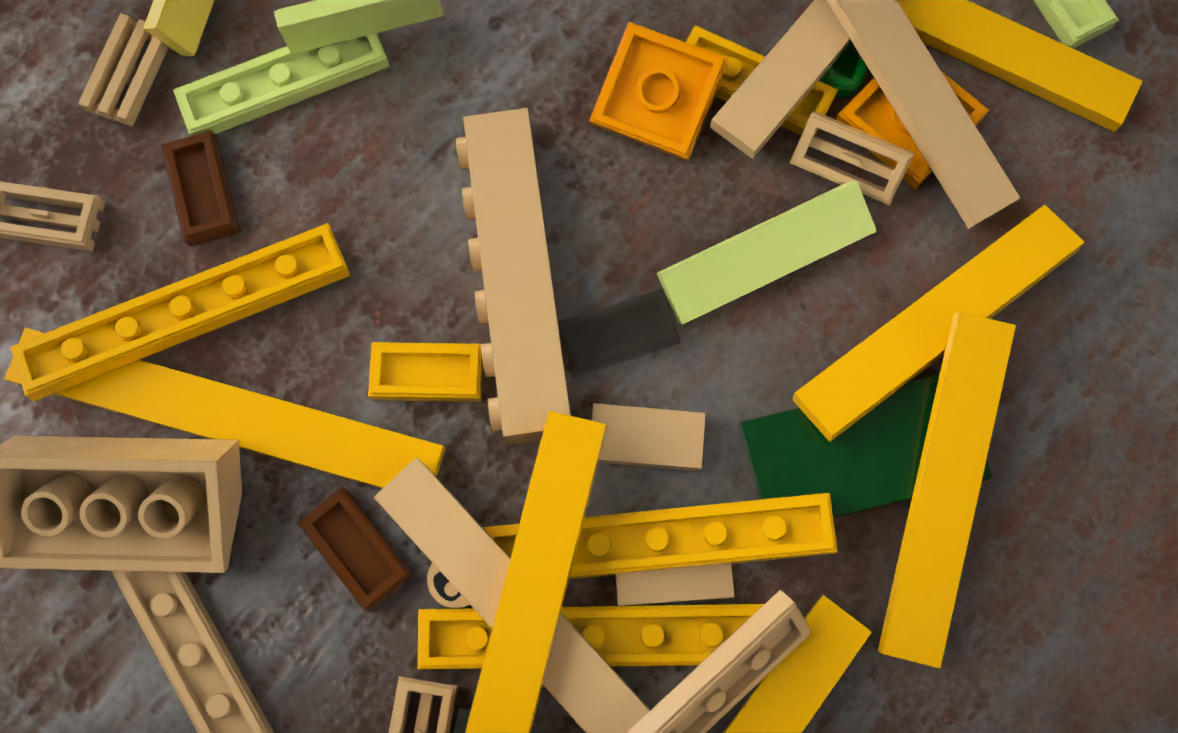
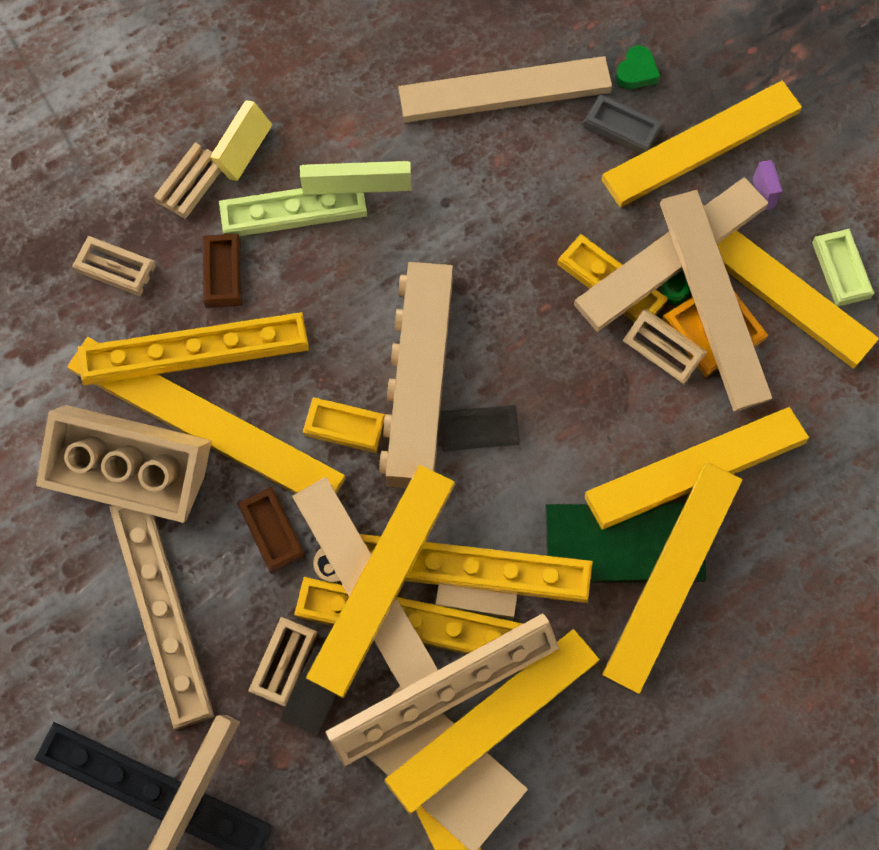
camera: 10 degrees right, 5 degrees down
light orange tile [589,22,728,162] -> none
tan tile [592,403,706,472] -> none
yellowish green tile [657,181,877,325] -> none

